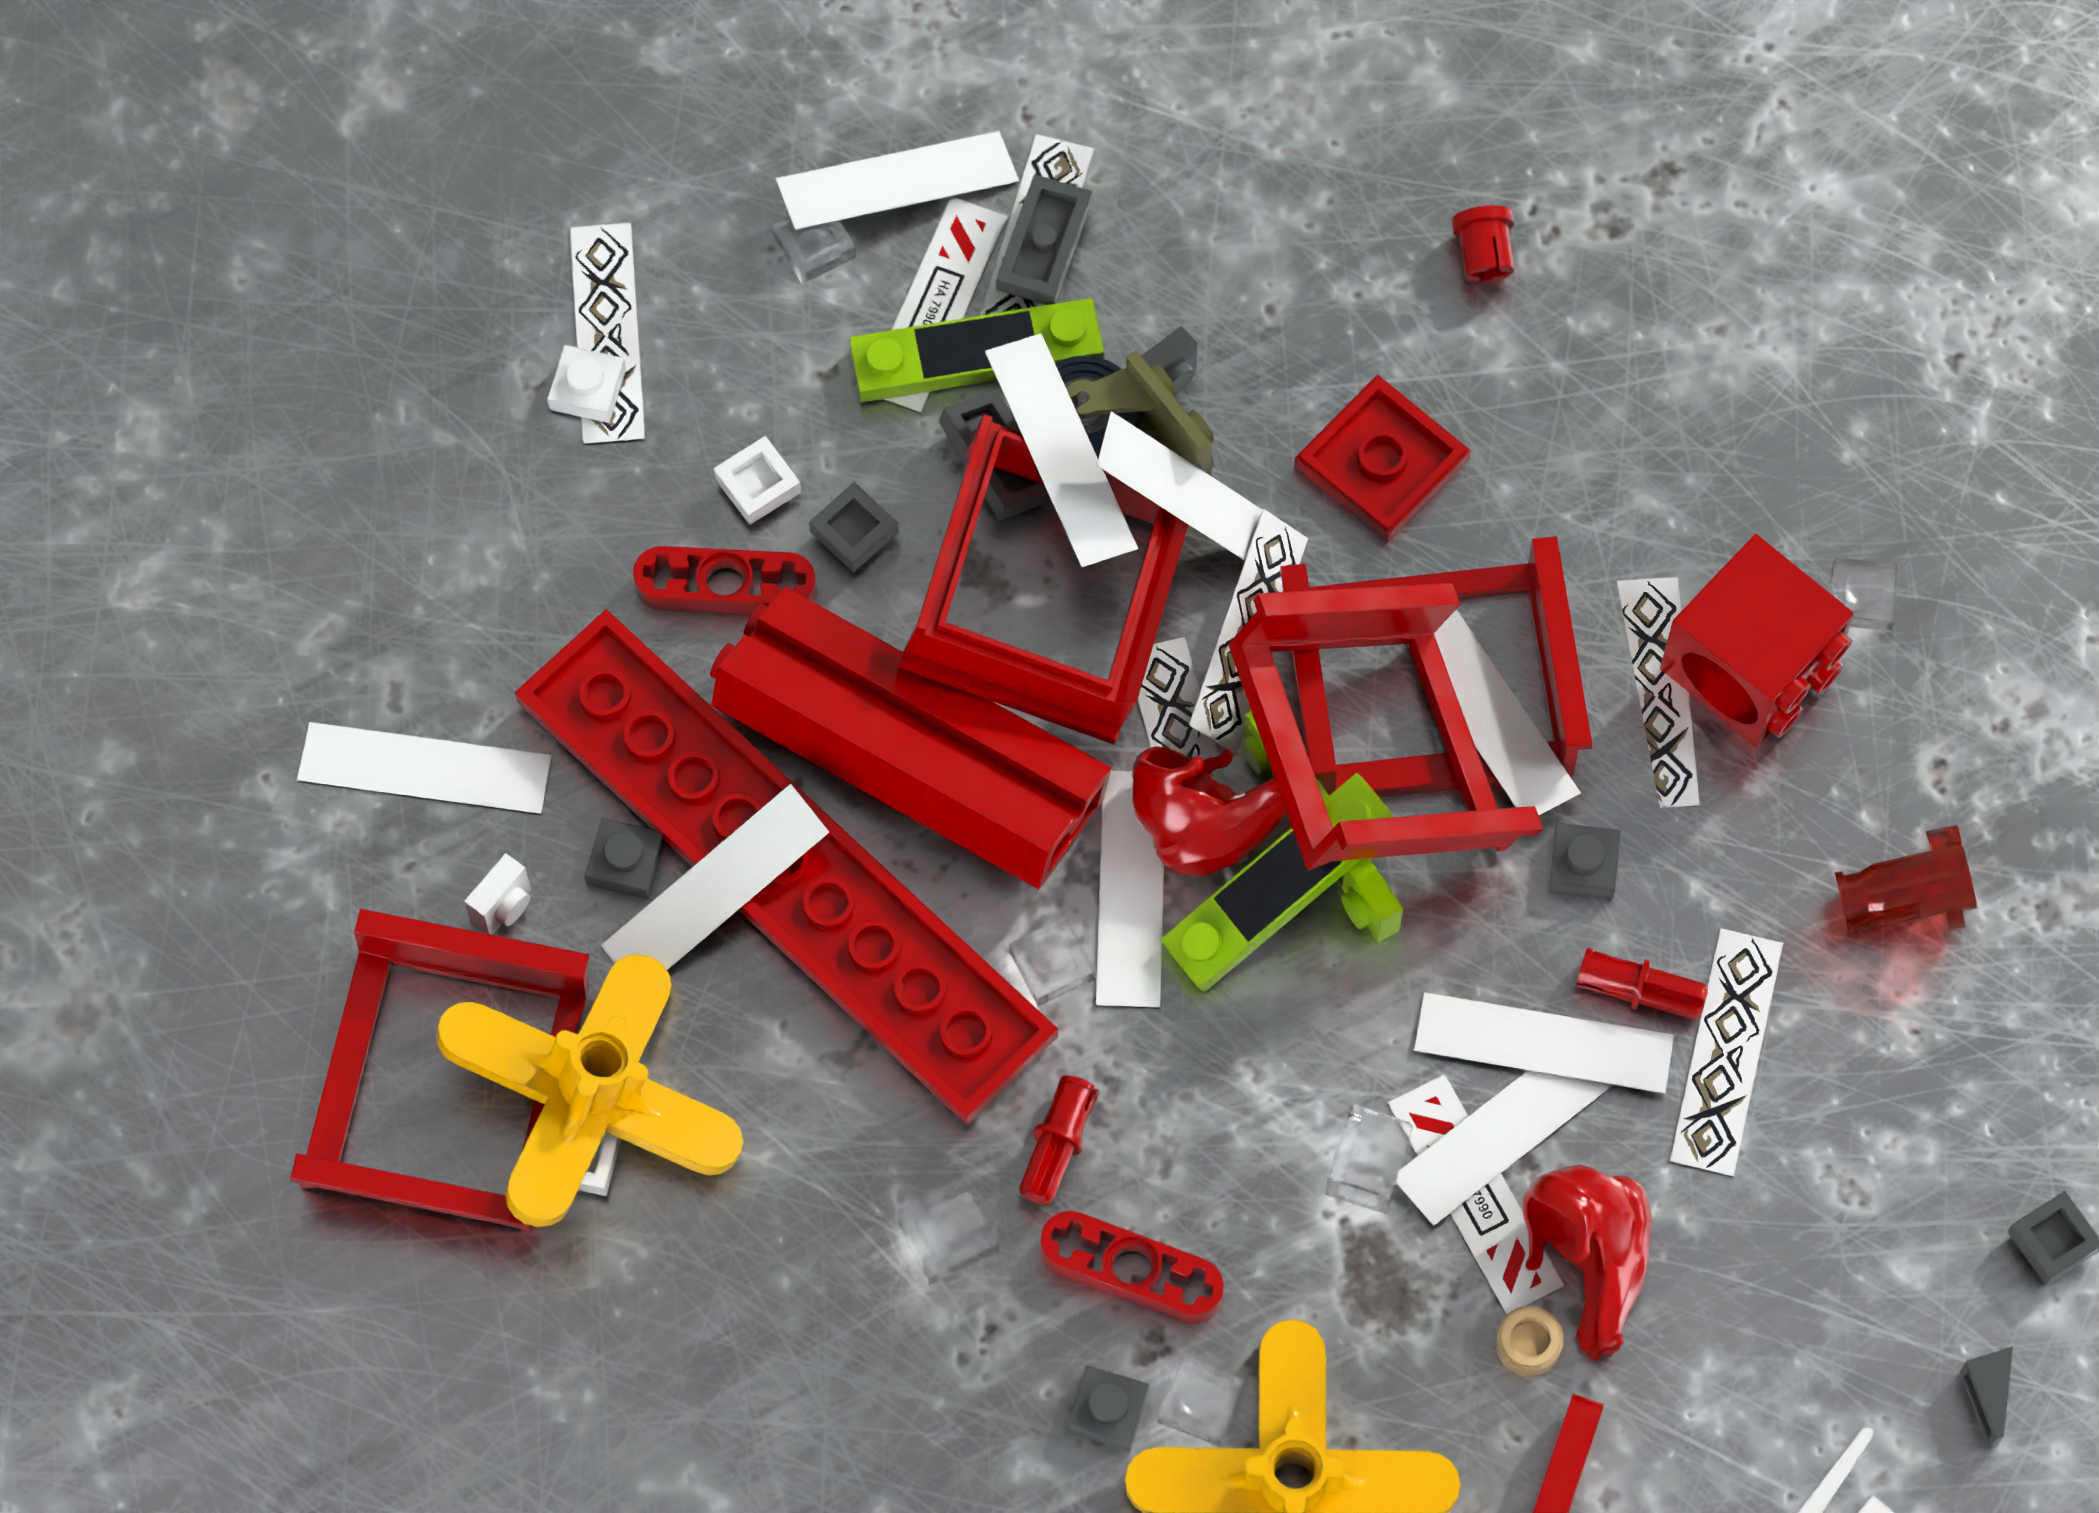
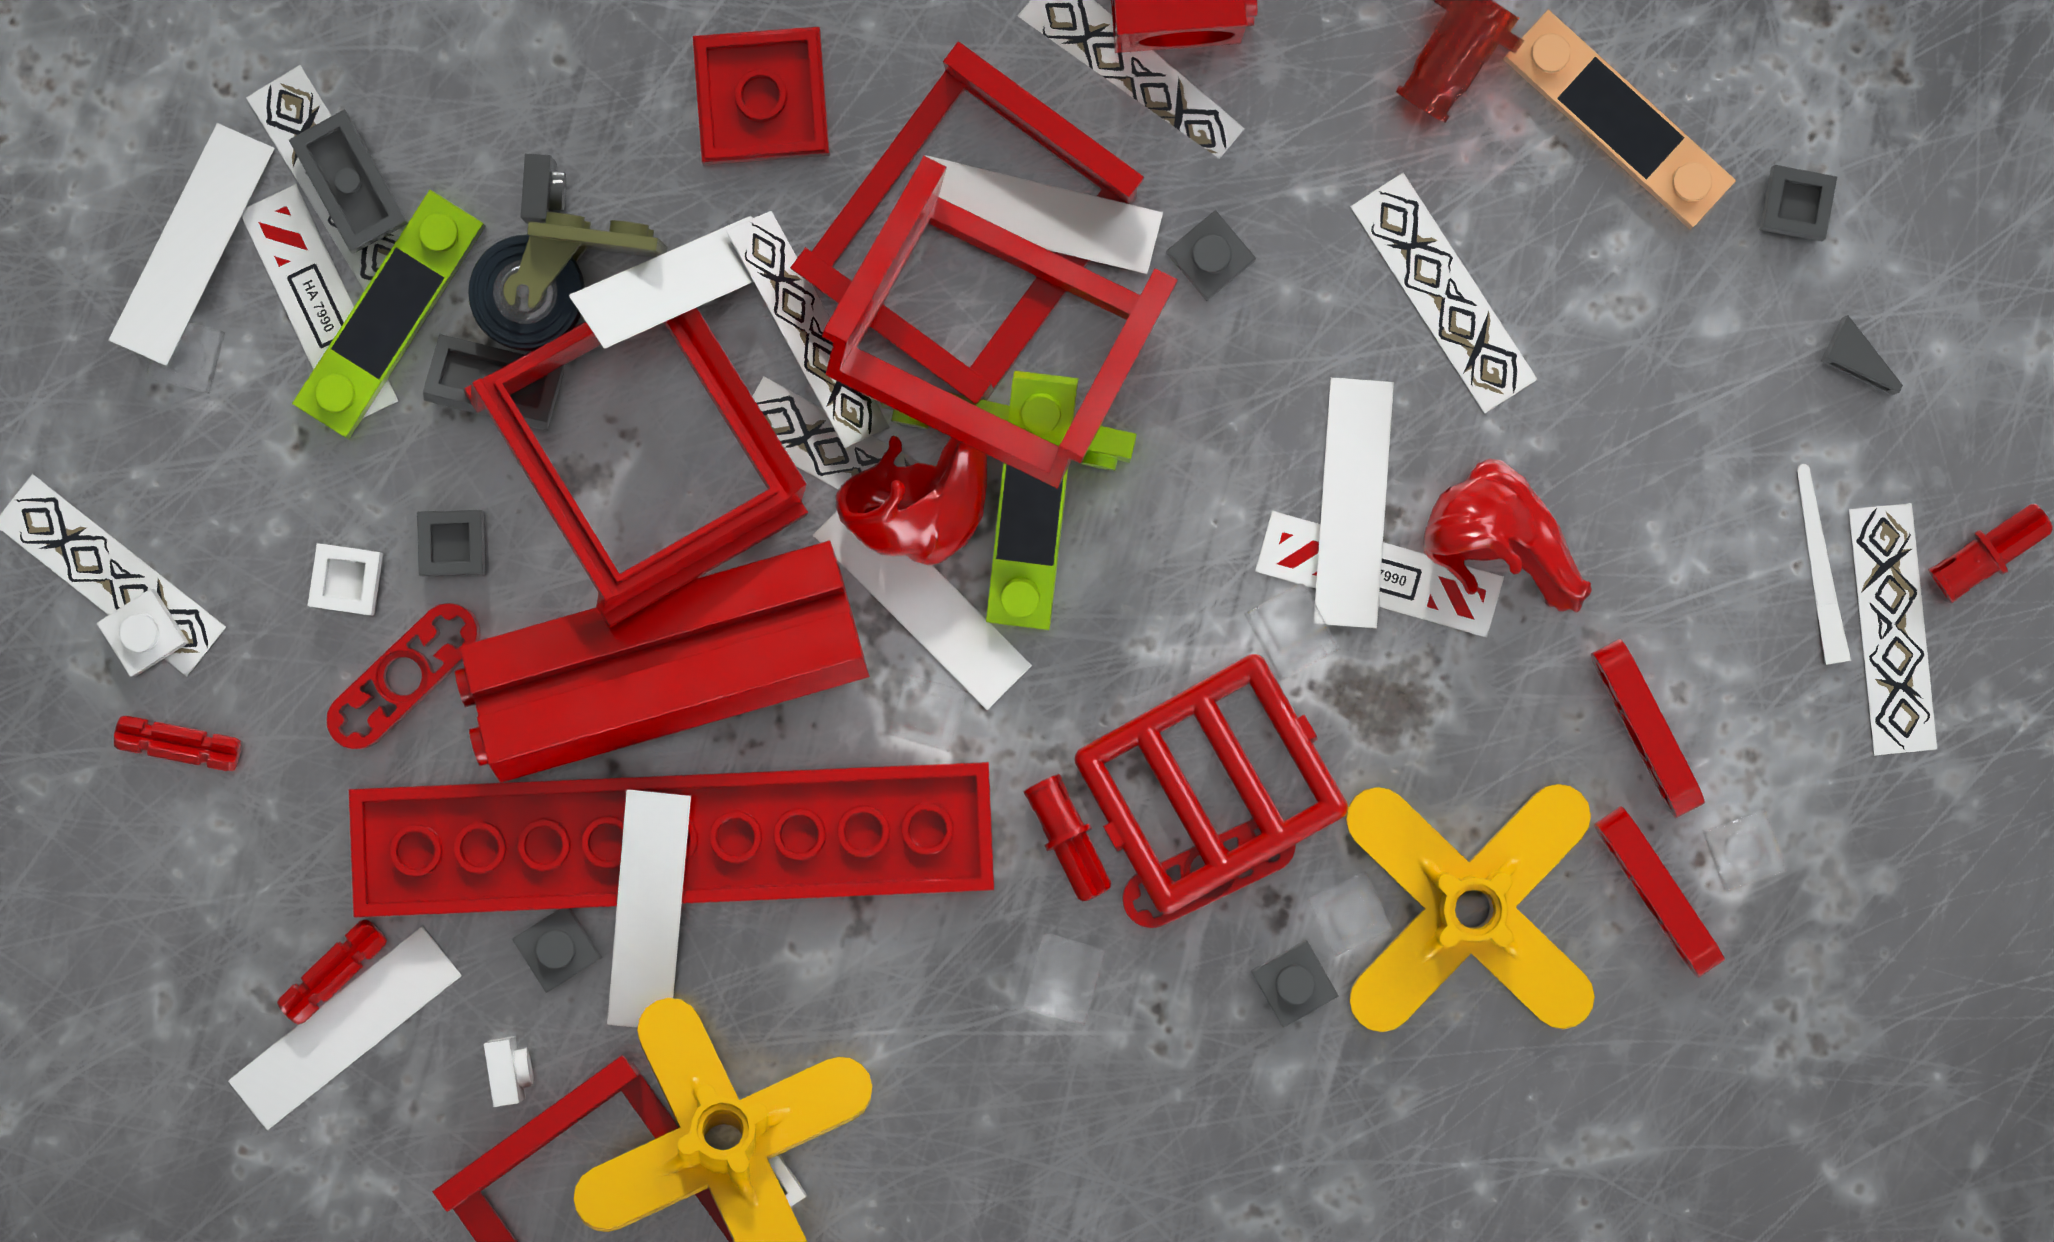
camera: 50 degrees left, 20 degrees up
white sticker [985,334,1138,567] -> none
white sticker [1414,992,1674,1094] -> none
tan tile [1495,1306,1564,1376] -> none
red axle [1576,947,1708,1020] -> none
none -> red axle [114,716,241,771]
none -> red axle [277,919,387,1025]
none -> red bar [1074,654,1348,914]
none -> plate [1503,9,1736,230]

